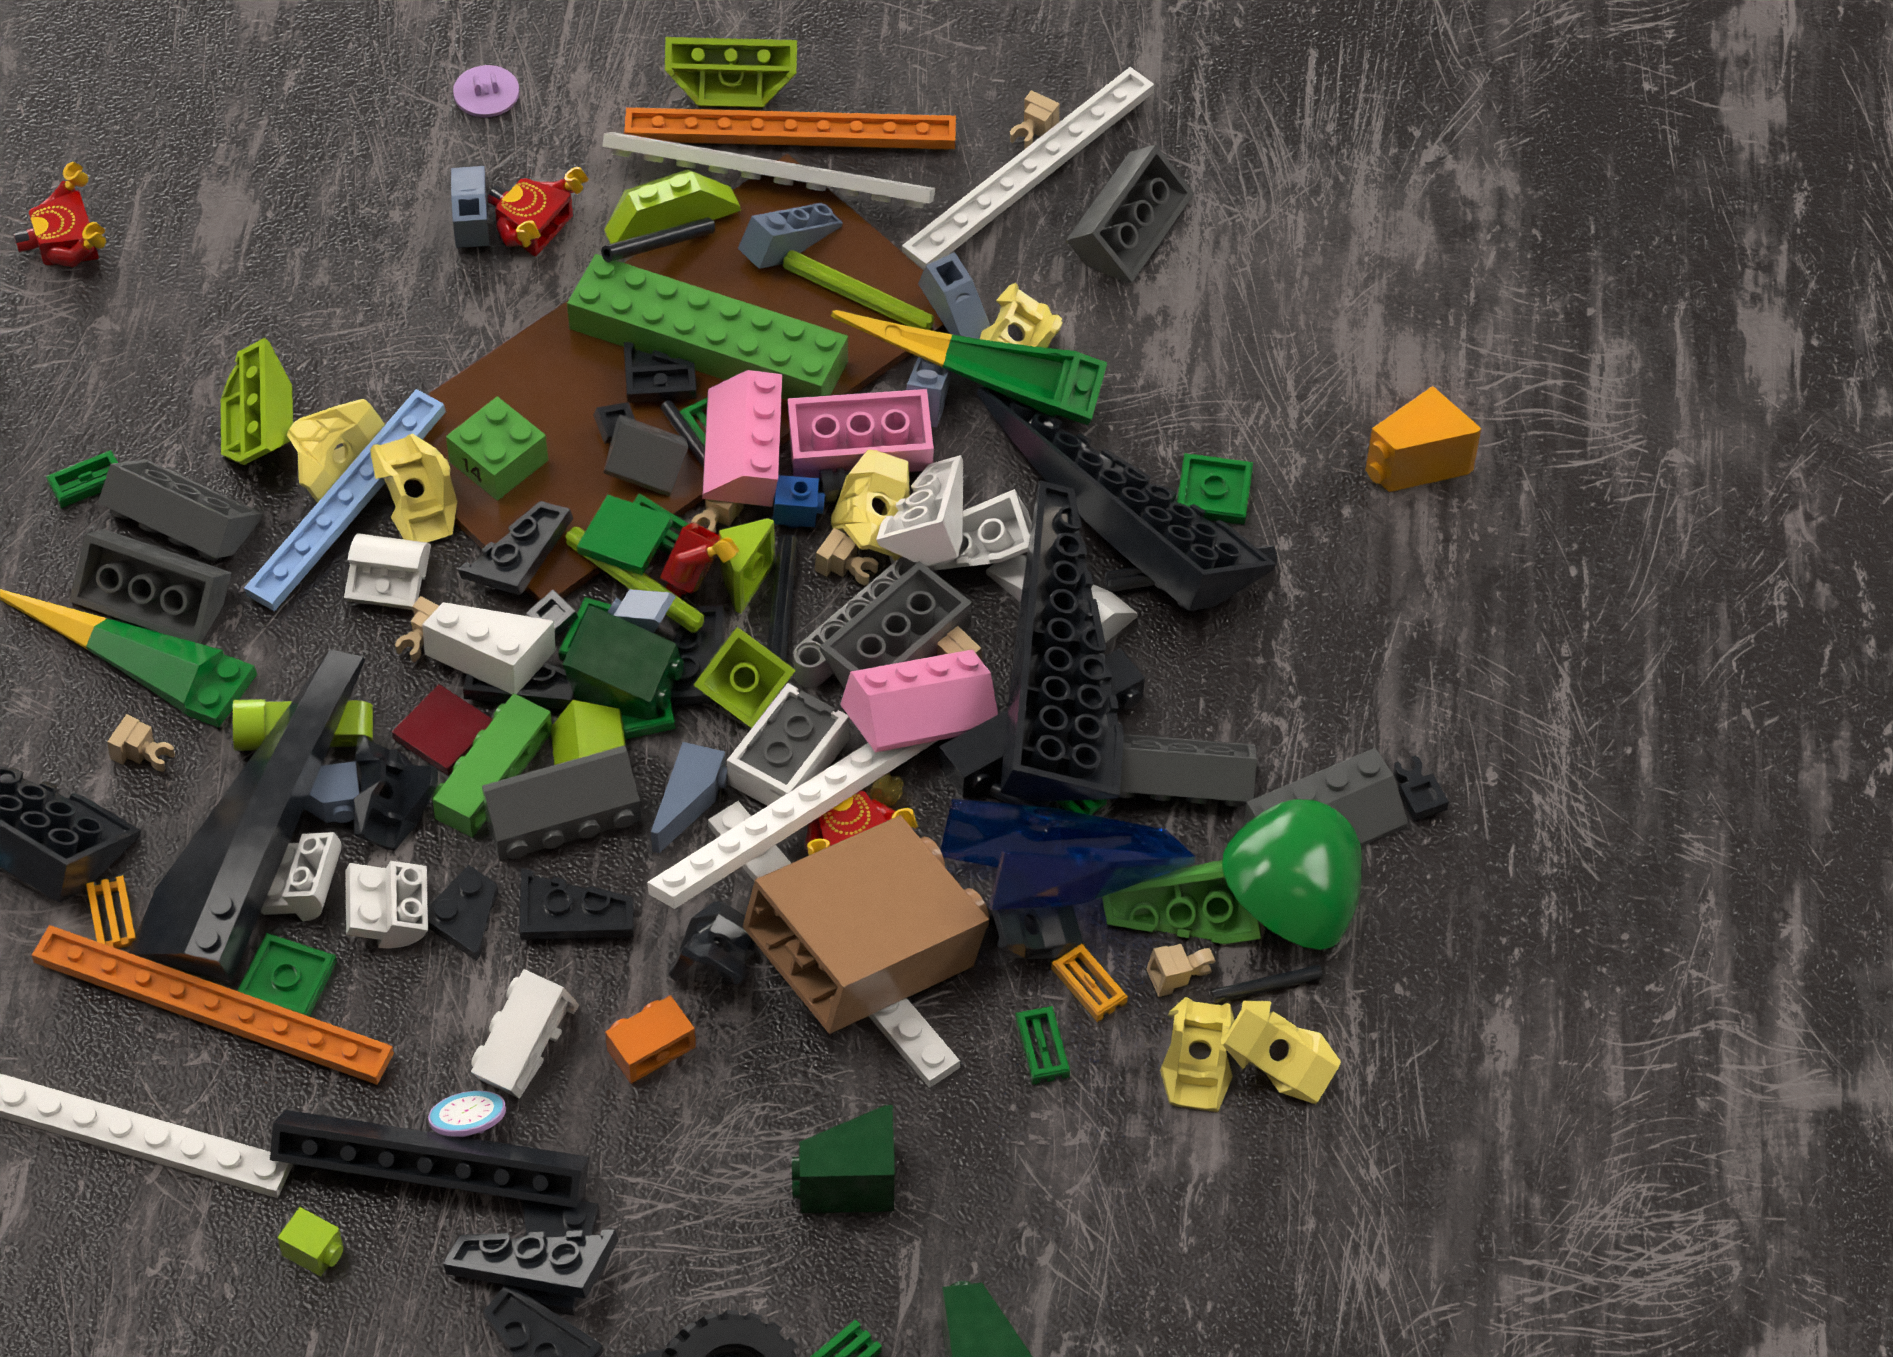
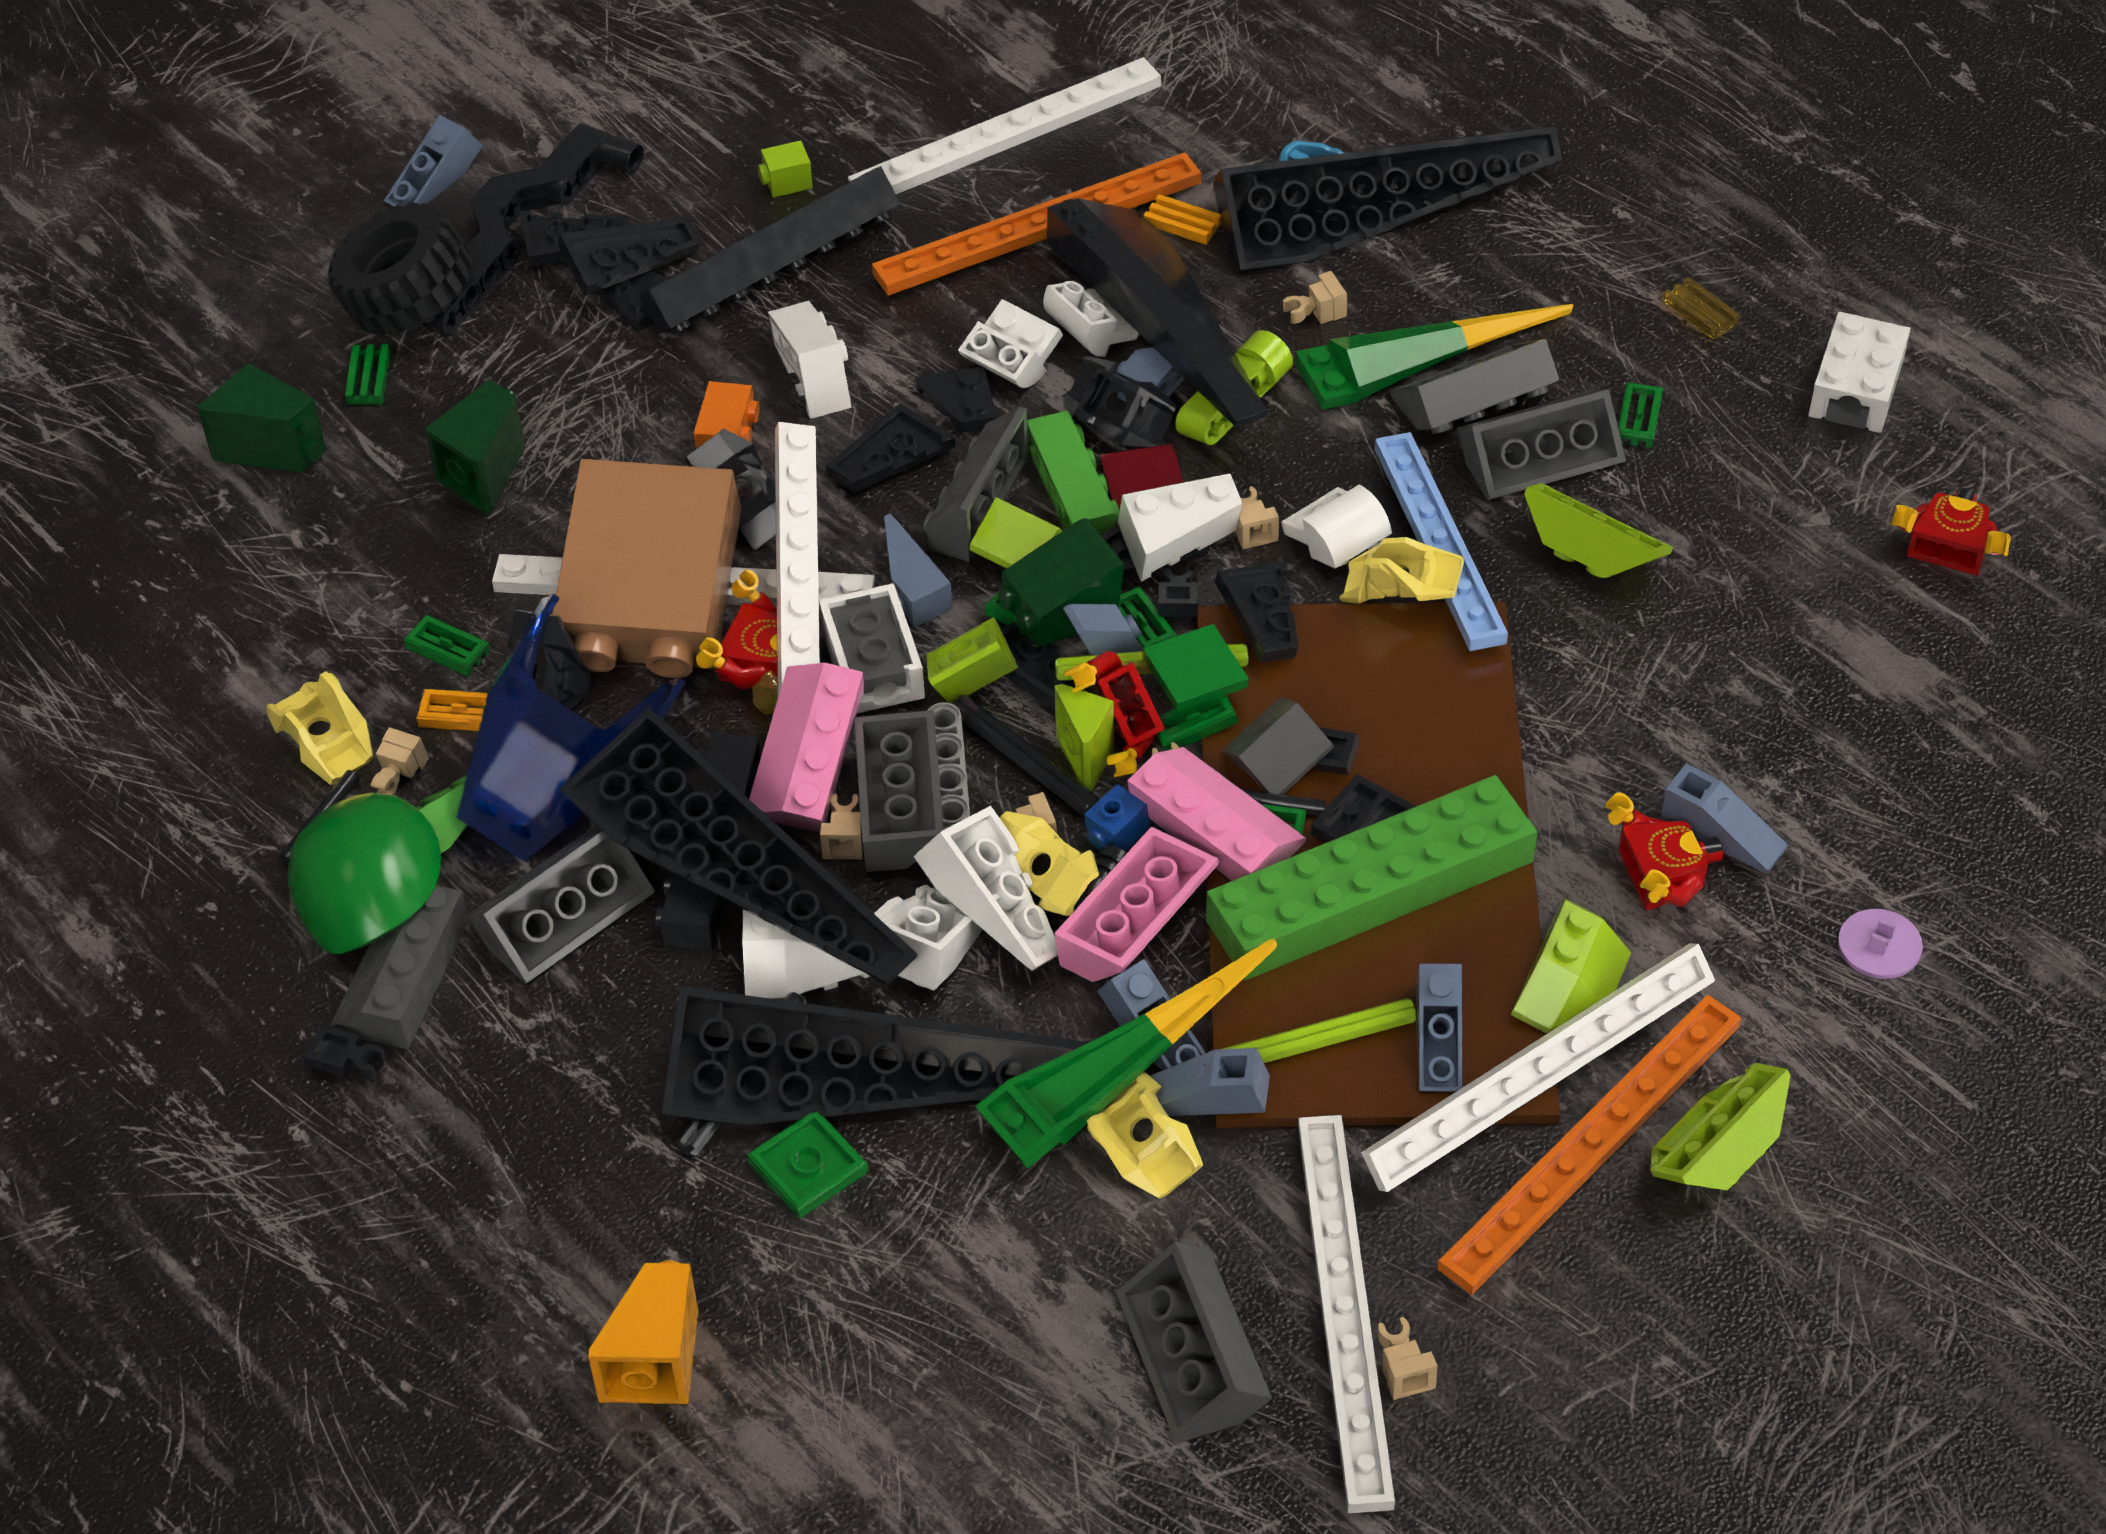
camera: 135 degrees right, 5 degrees down
green tile [237,933,337,1017] -> none
light yellow piece [287,399,385,503] -> none
piece [428,1091,506,1137] -> none
bright green brick [446,396,548,501] -> none
black piece [601,217,715,262] -> none
light yellow piece [1220,1001,1341,1104] -> none

